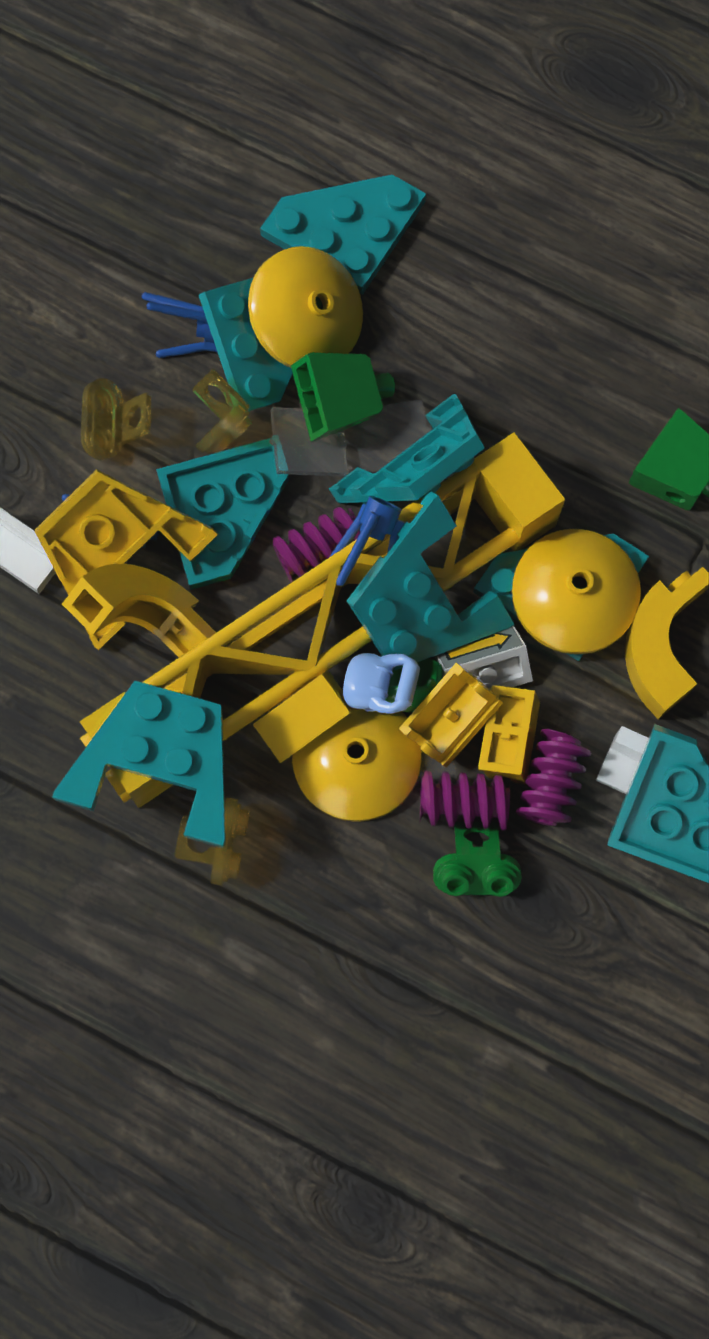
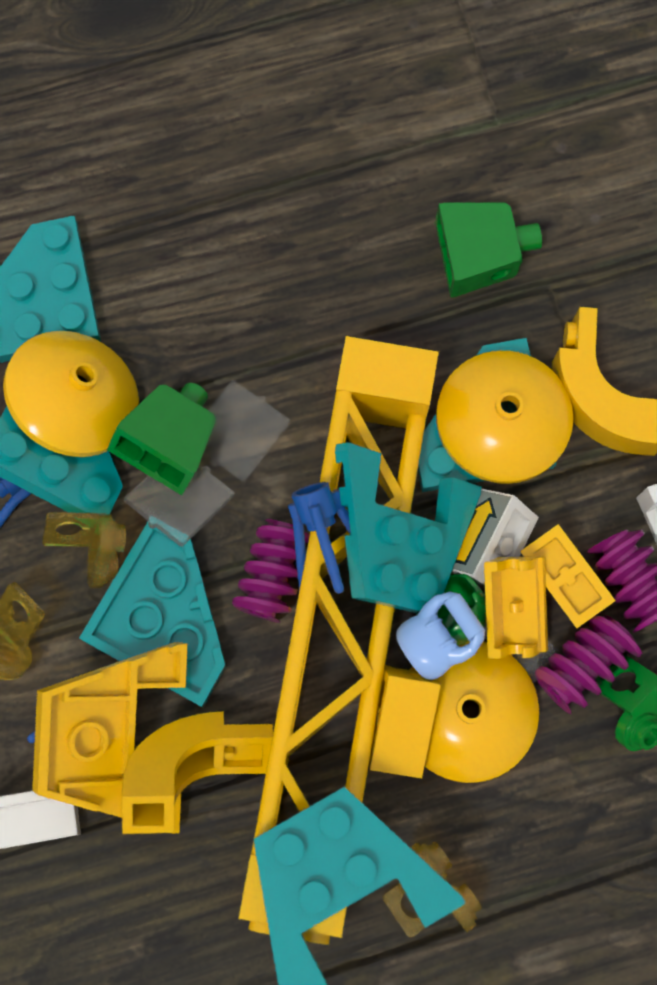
camera: 45 degrees left, 0 degrees up
teal wing [329,394,485,503] -> none

